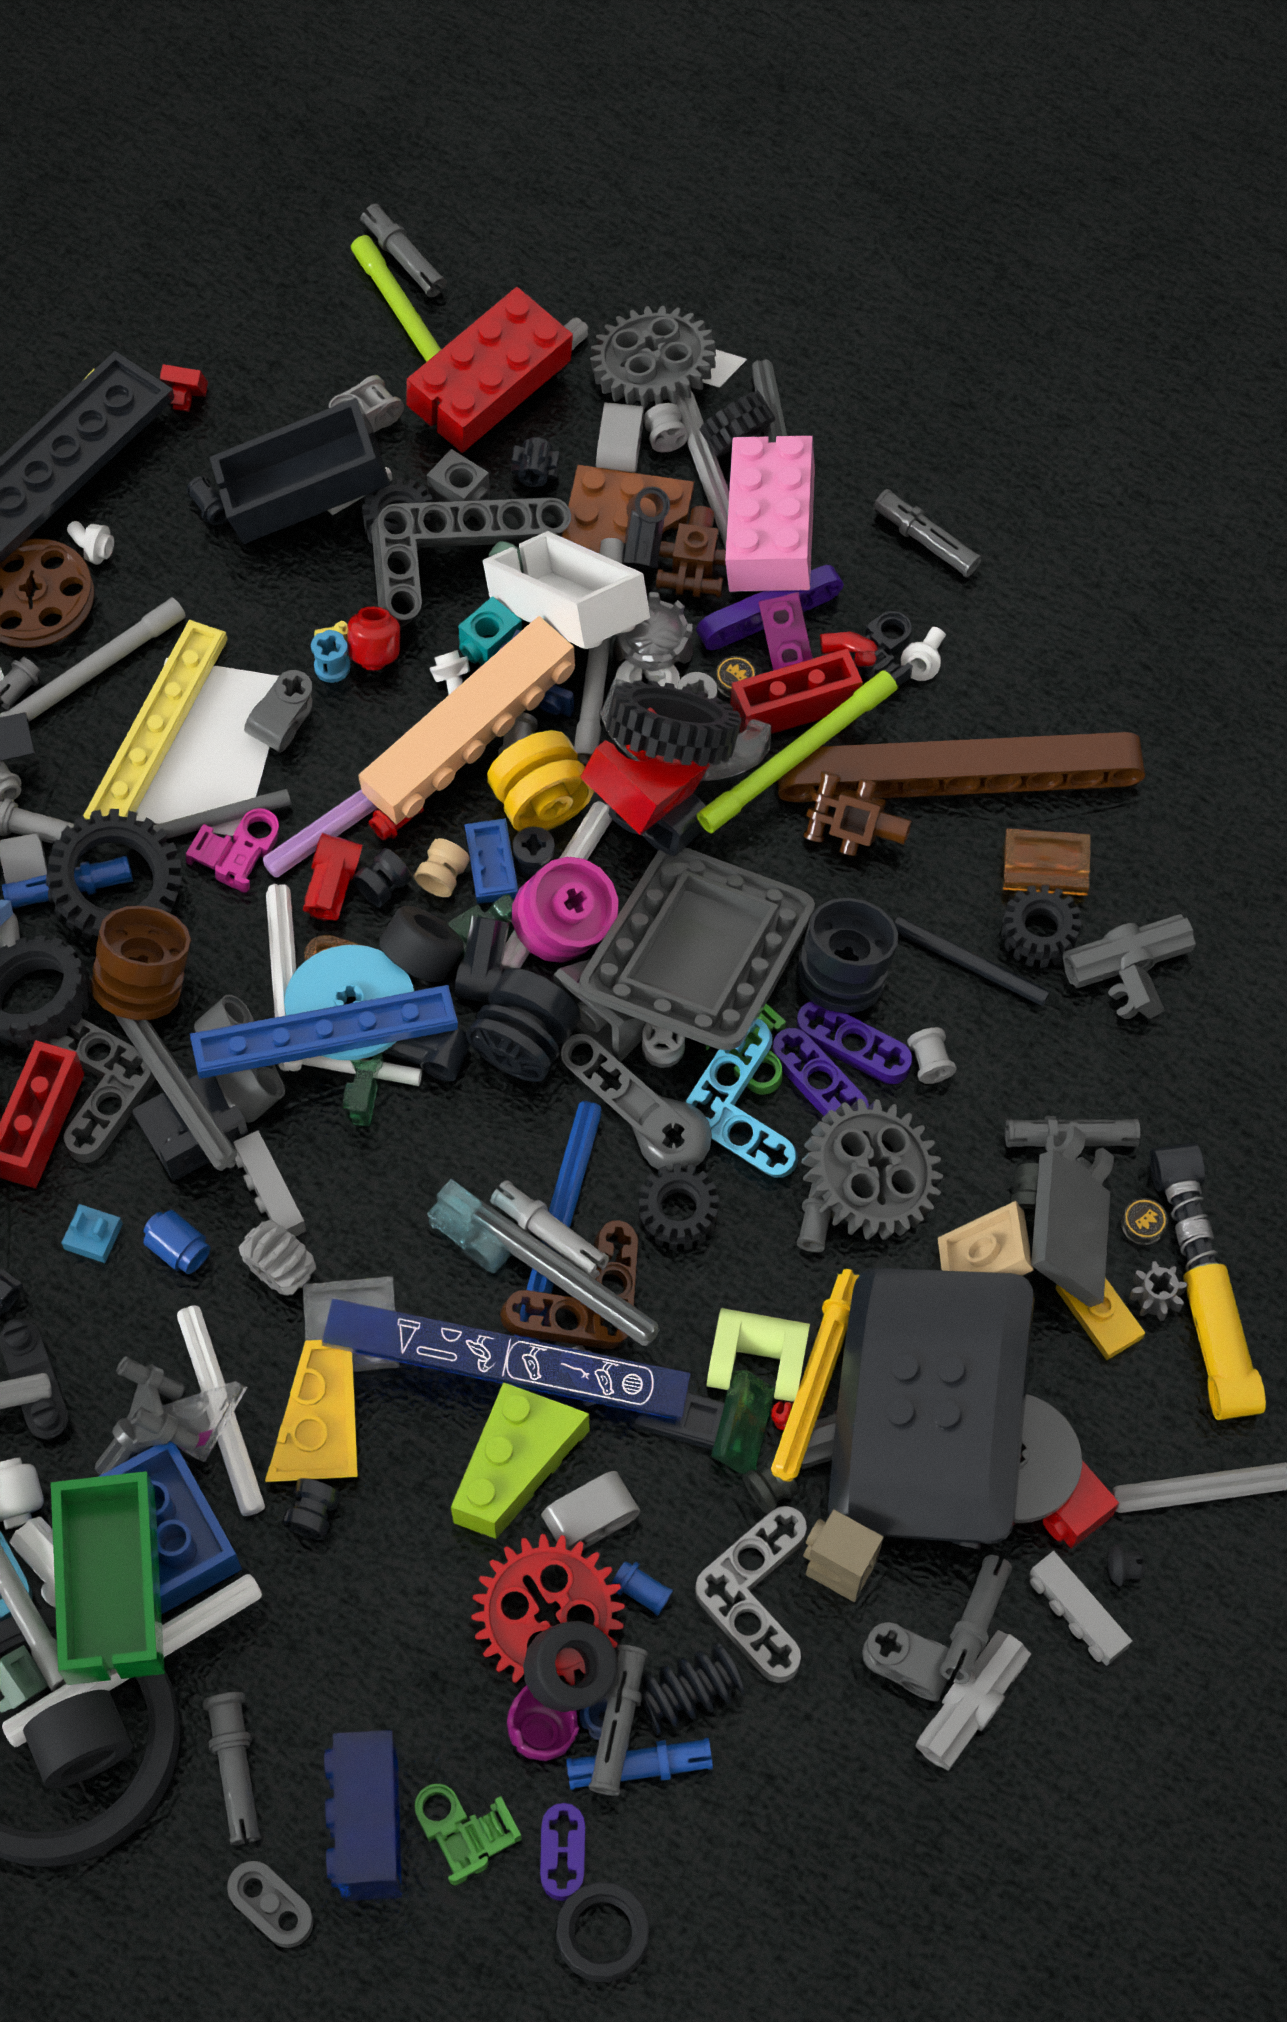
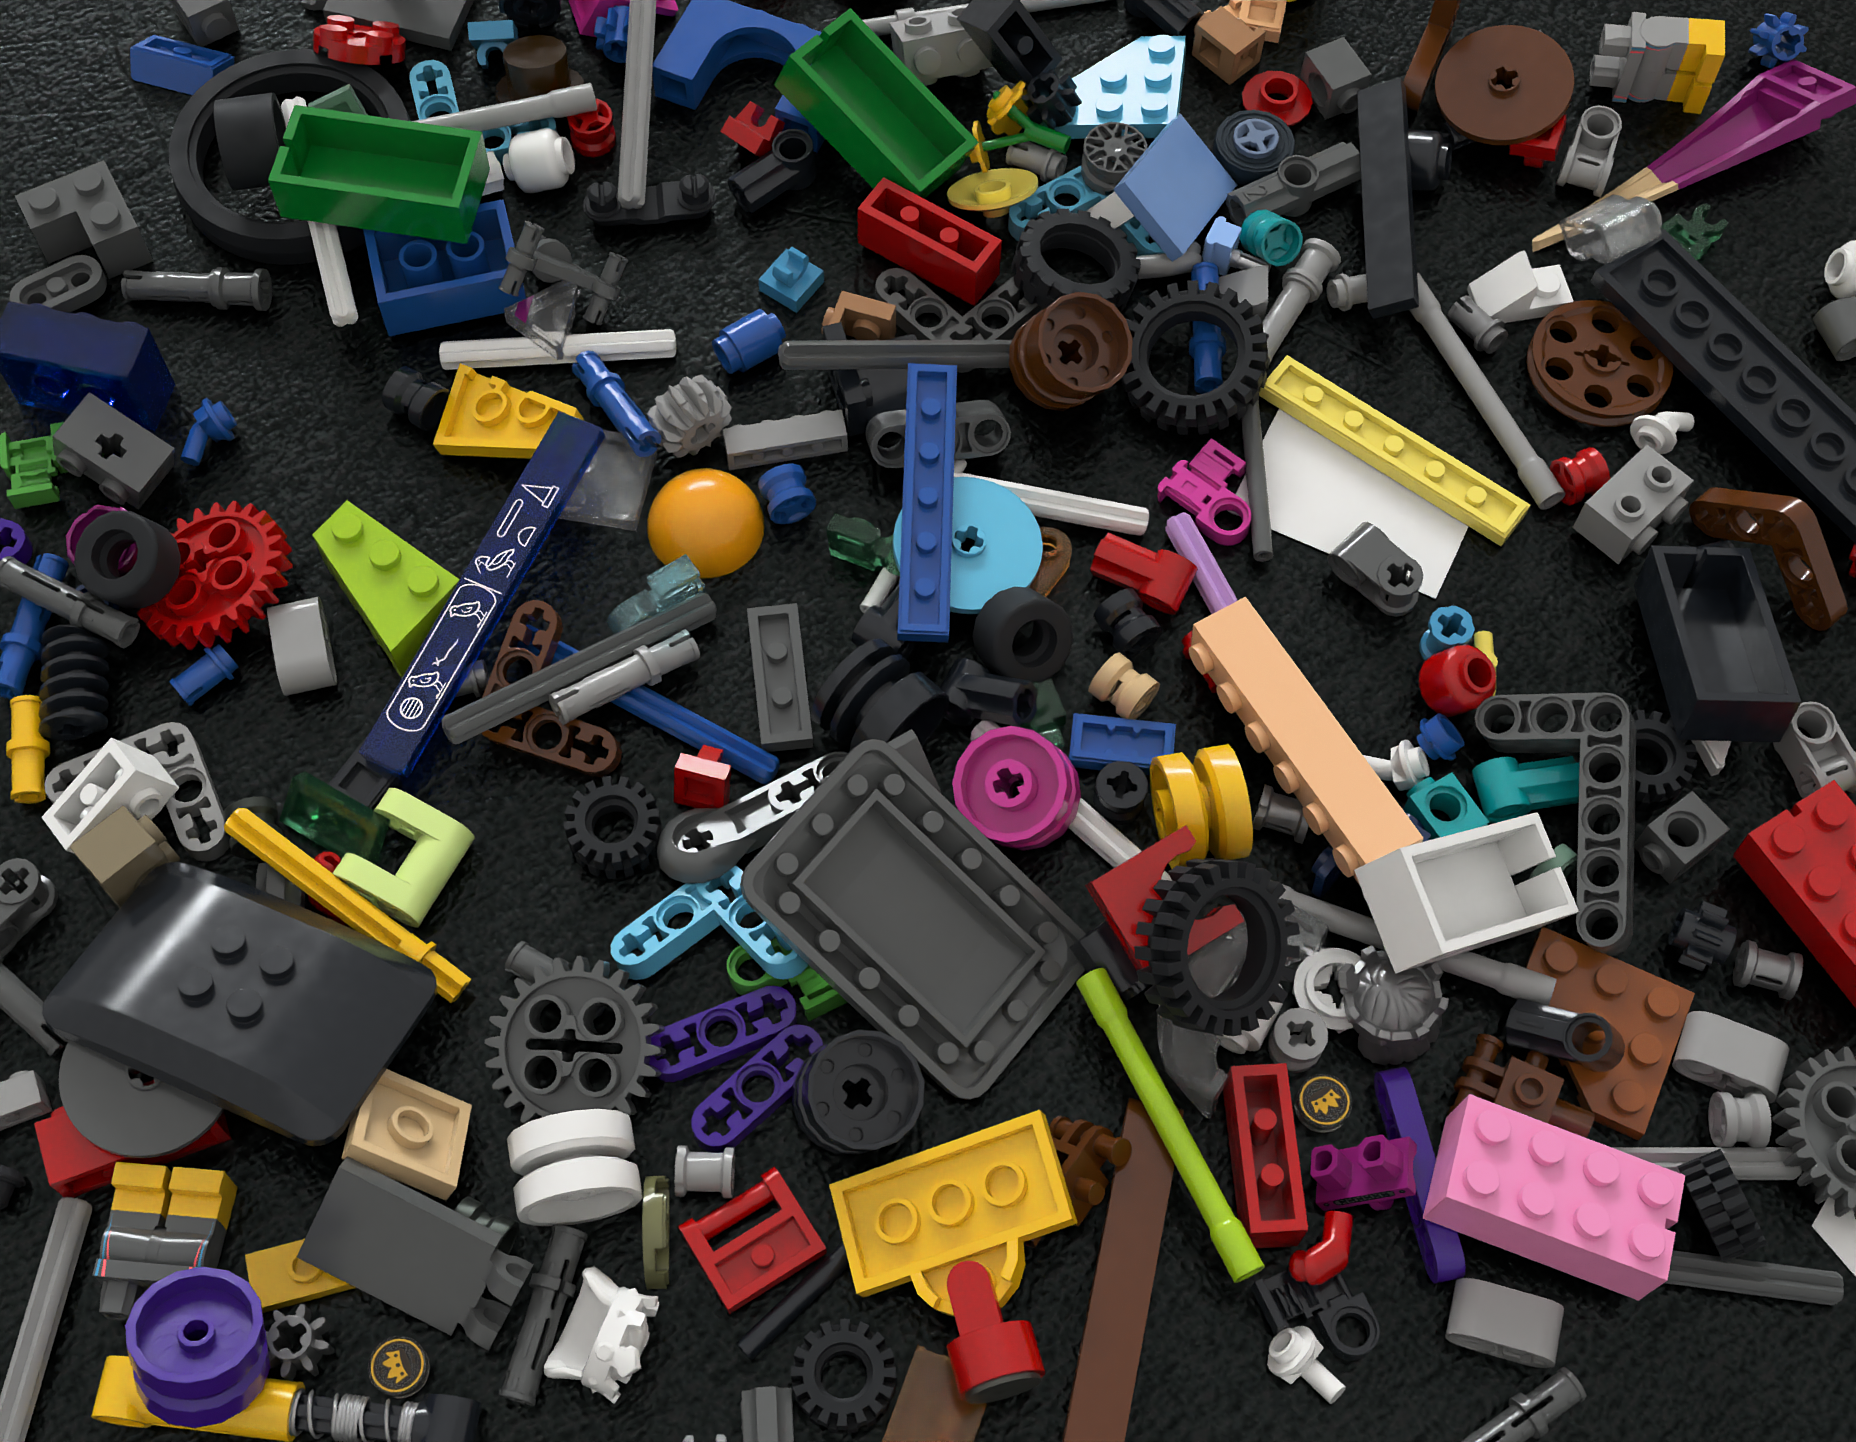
camera: 105 degrees right, 0 degrees up
none -> yellow pin [6,695,50,804]
none -> dark grey brick [15,160,153,279]
none -> white brick [42,738,179,853]
none -> dark grey brick [53,392,175,510]
none -> hips [92,1162,238,1321]
none -> dark purple wheel [125,1267,270,1428]
none -> blue plate [180,398,237,466]
none -> white wheel [507,1109,643,1226]
none -> white hair [544,1266,659,1404]
none -> blue pin [572,351,662,457]
none -> olive tile [642,1176,670,1289]
none -> light orange piece [647,468,765,578]
none -> red tile [674,745,731,808]
none -> red plate [677,1167,827,1314]
none -> dark grey plate [747,603,813,752]
none -> blue wheel [758,463,816,524]
none -> medium nougat bracket [821,291,896,340]
none -> yellow plate [829,1110,1077,1404]
none -> blue plate [1417,713,1464,761]
none -> light grey beam [1445,1278,1564,1368]
none -> teal piece [1472,756,1580,823]
none -> red wheel [1550,447,1610,506]
none -> light grey brick [1573,445,1694,565]
none -> reddish brown beam [1689,487,1848,631]
none -> flat silver bush [1733,940,1803,1000]

